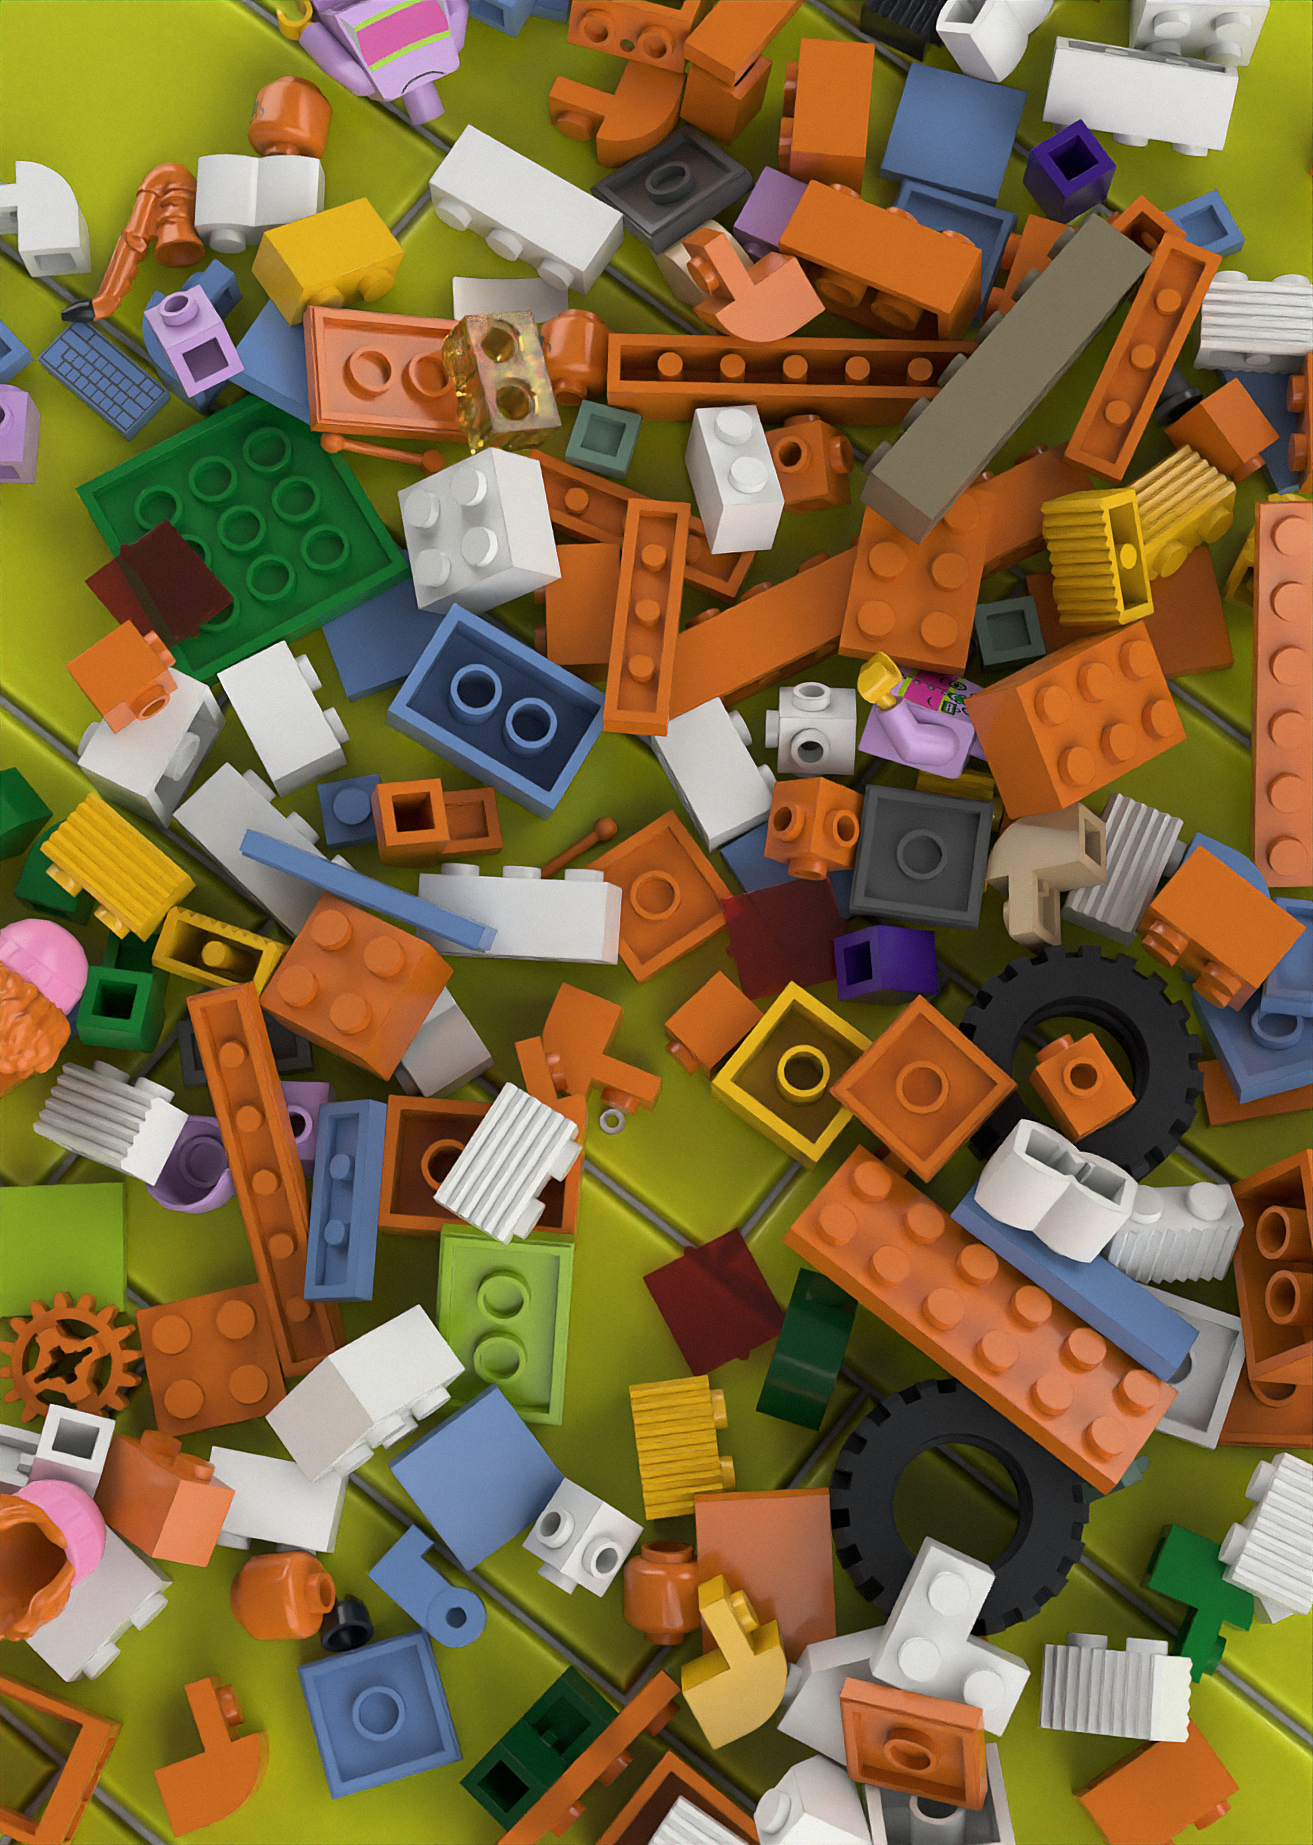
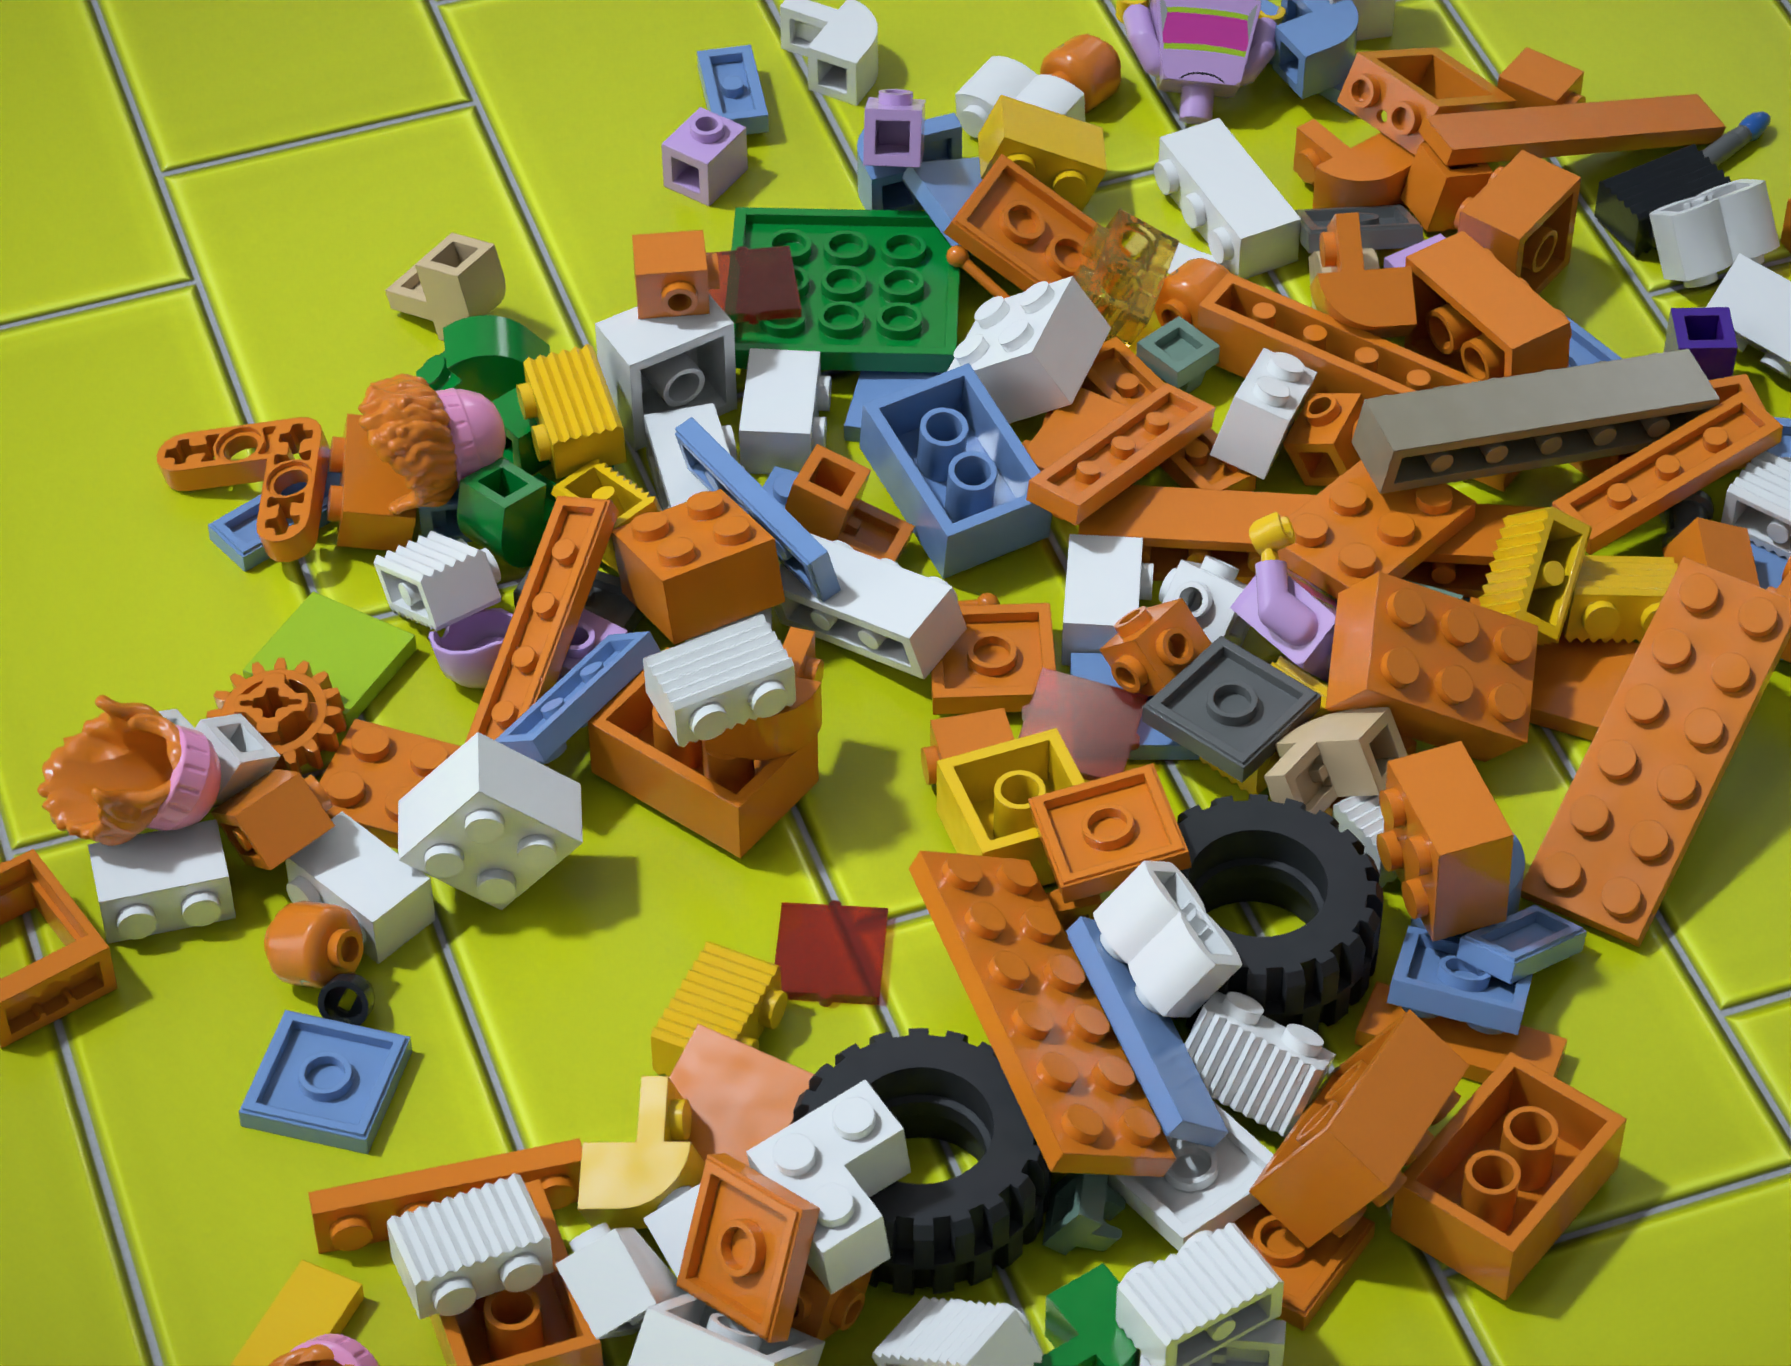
camera: 30 degrees right, 30 degrees down
medium blue tile [37,322,171,442] -> none
orange piece [61,162,206,323] -> none
orange brick [153,1675,269,1838] -> none
medium blue leg [367,1524,488,1648] -> none
medium blue tile [387,1383,565,1572] -> none
lime tile [431,1223,576,1426] -> none
dark green brick [460,1666,619,1832] -> none
white brick [522,1477,645,1598] -> none
orange brick [542,982,662,1115] -> none
white piece [600,1109,625,1135] -> none
orange head [622,1540,701,1645] -> none
dark green brick [755,1267,859,1432] -> none
dark purple brick [834,925,939,1006] -> none
medium blue tile [879,62,1028,207] -> none
orange brick [1028,1033,1136,1144] -> none

